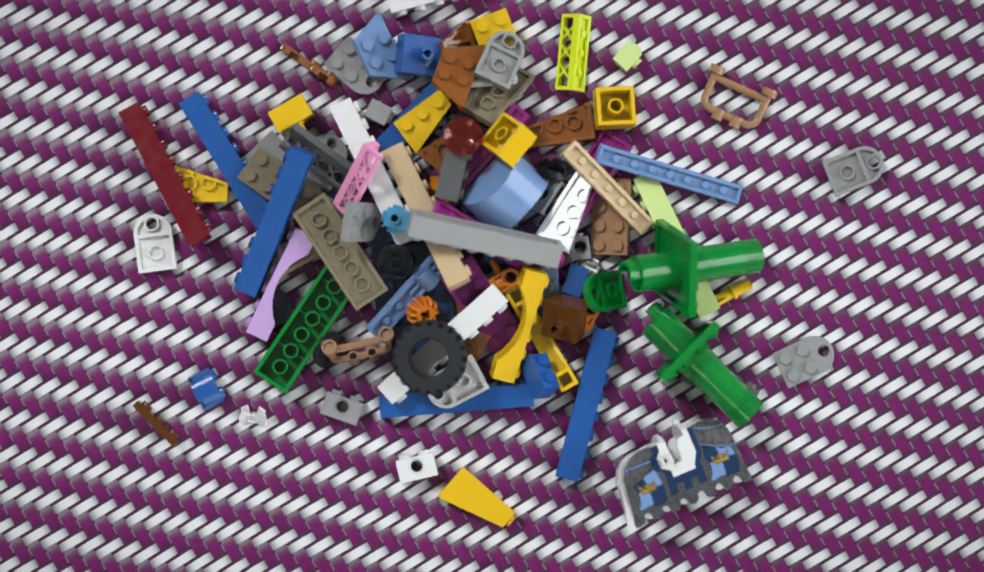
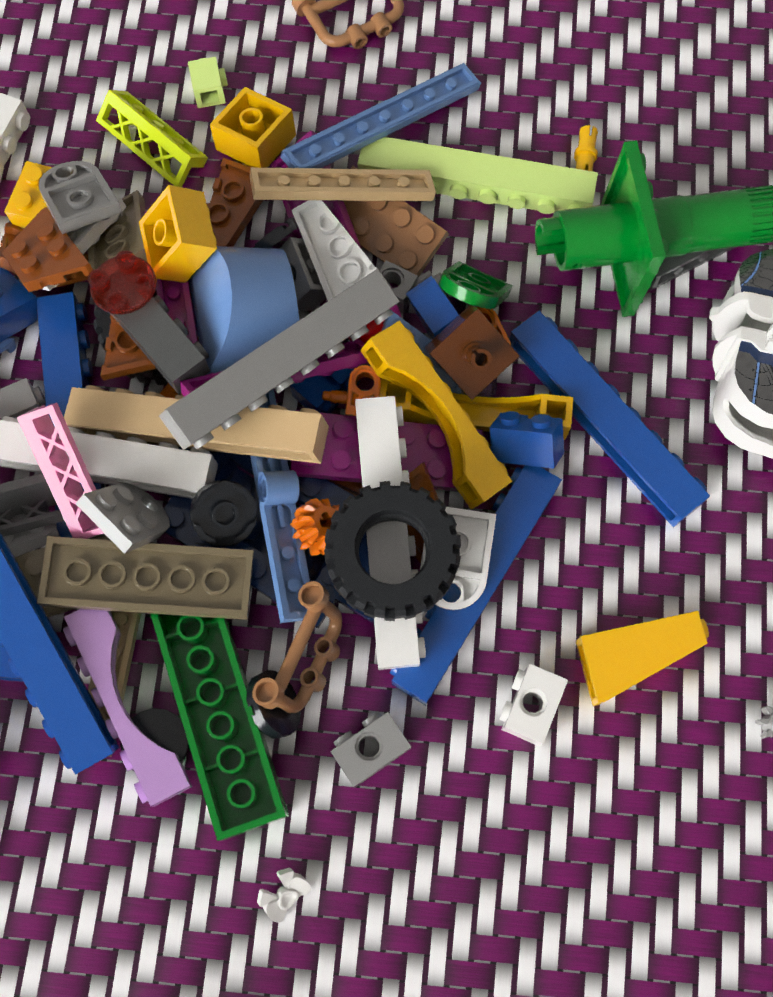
camera: 55 degrees left, 15 degrees down
blue cylinder [188,367,226,411] -> none
dark azure brick [381,204,410,234] -> none
yellow wing [394,90,451,154] -> none
green piece [618,219,765,318] -> none
light grey plate [772,336,834,388] -> none

